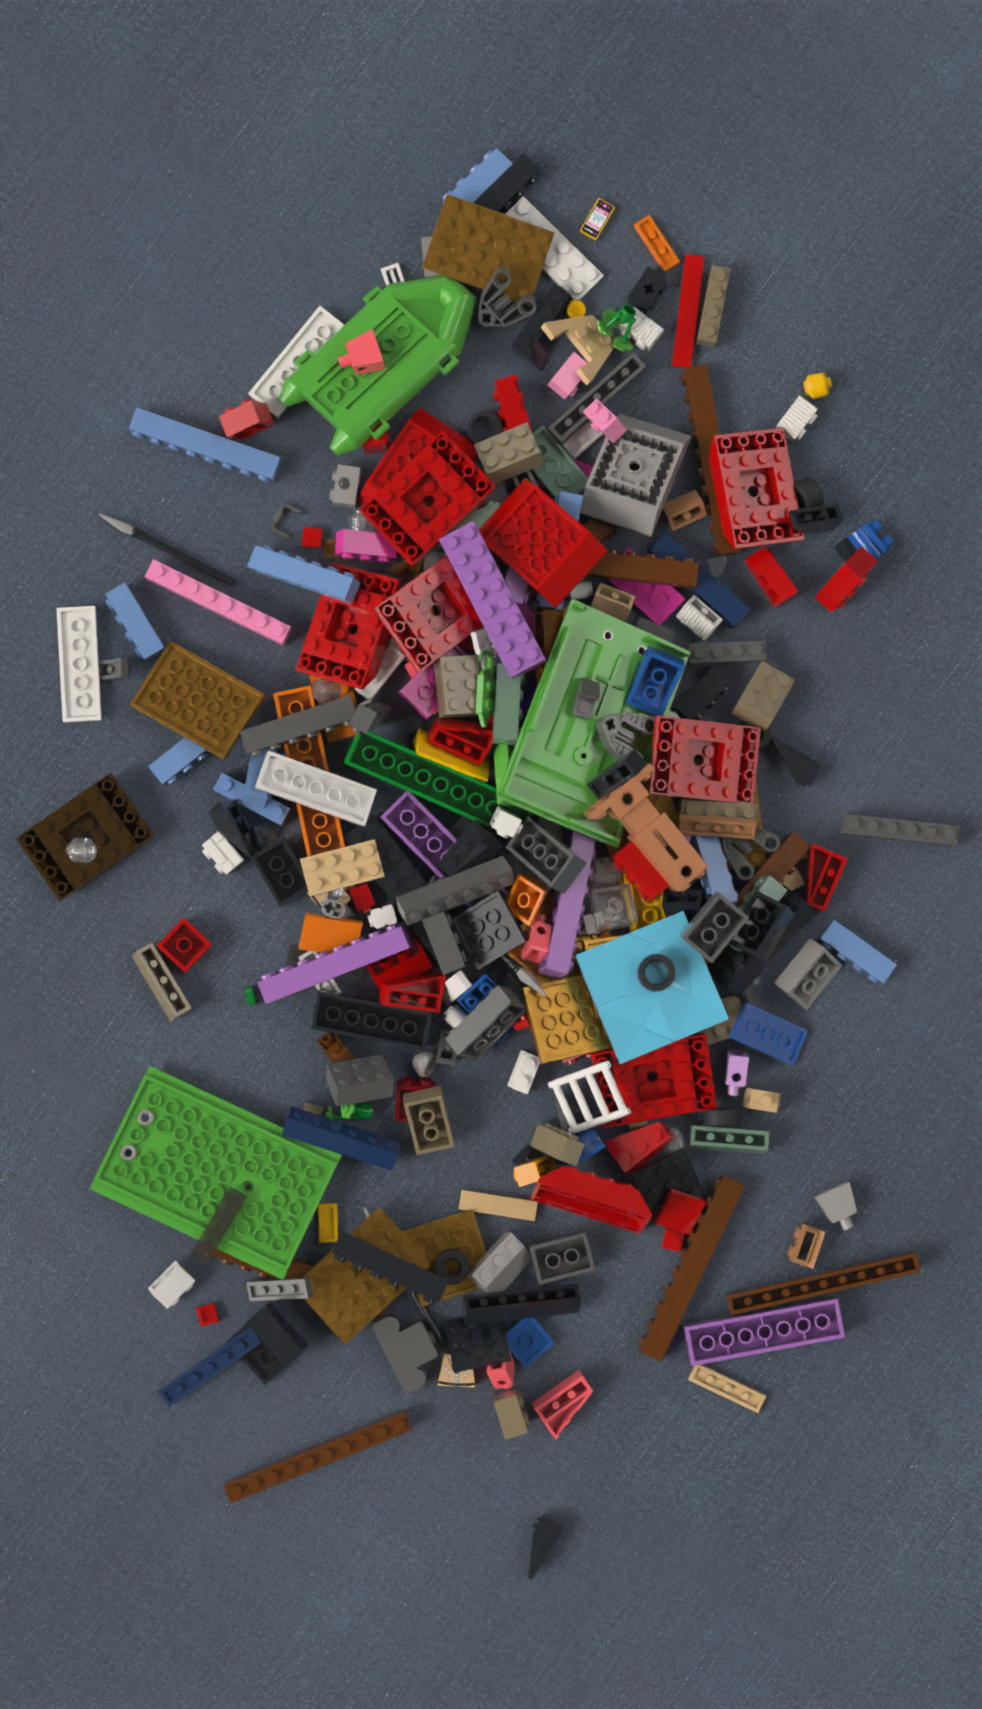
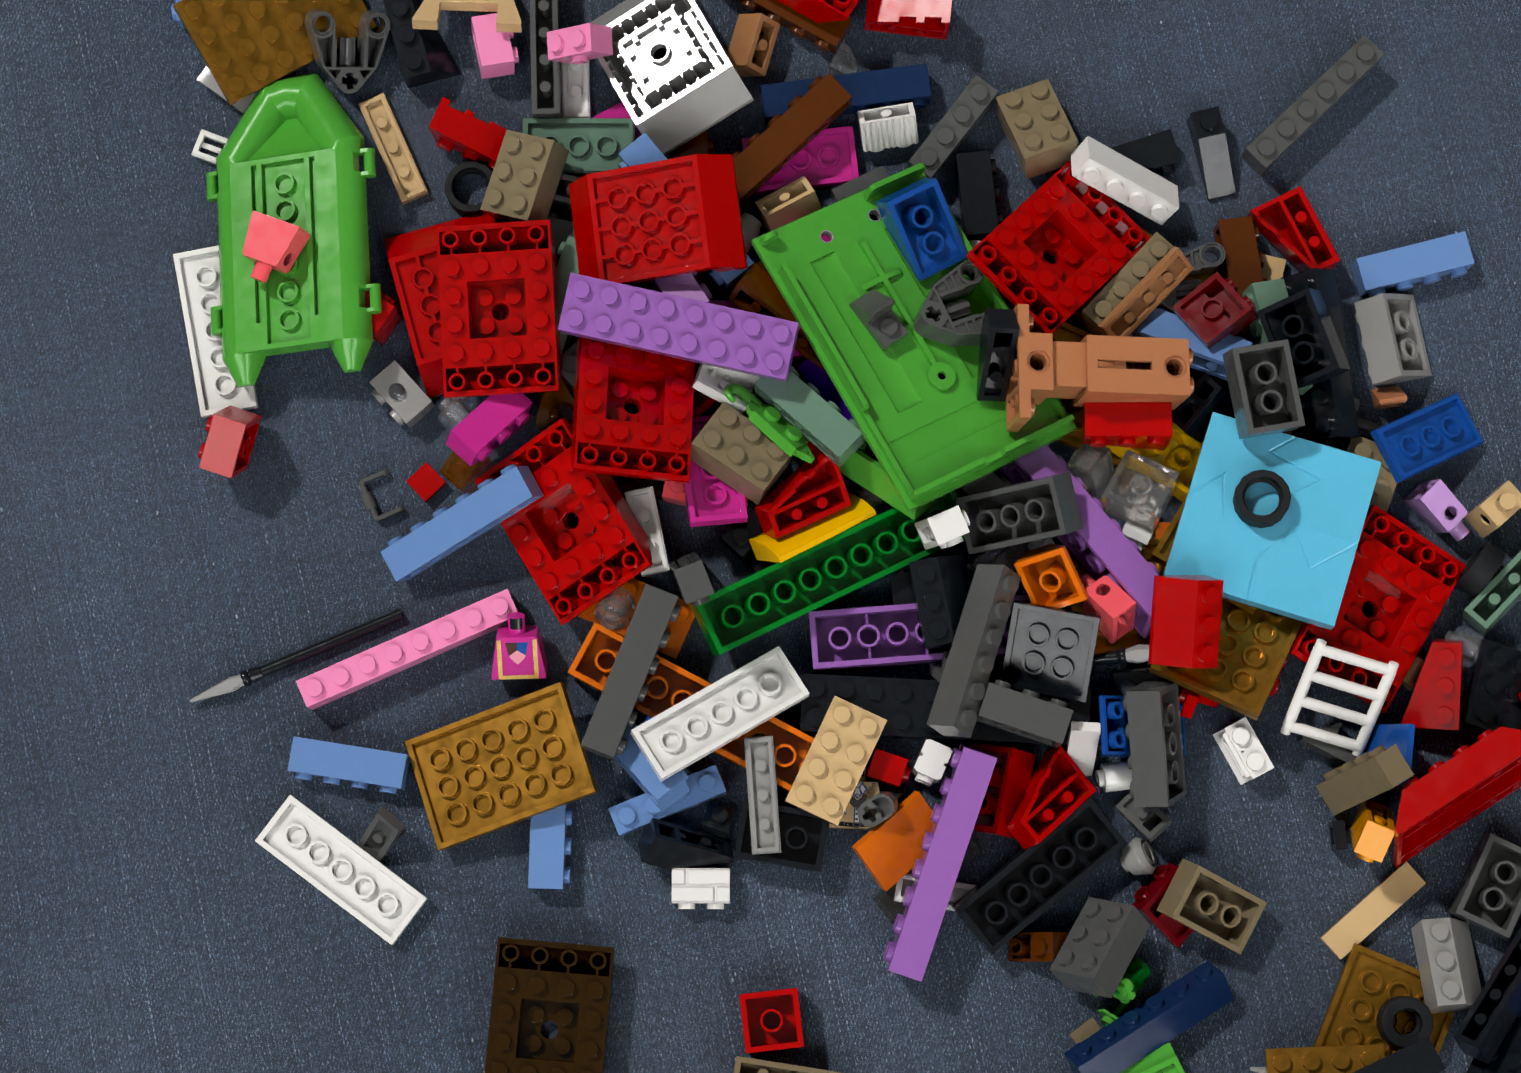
camera: 45 degrees left, 5 degrees down
clear head [66,837,97,863] -> none
medium blue brick [129,407,281,483] -> none
green tile [245,985,257,1006] -> none
none -> tan tile [358,93,429,205]
none -> dark pink torso [491,612,548,680]
none -> light grey tile [744,736,781,855]
none -> white brick [1071,136,1179,225]
none -> red slope [1148,575,1224,668]
none -> dark red plate [1172,272,1256,349]
none -> slope [1187,106,1236,201]
none -> nougat slope [1371,385,1408,410]

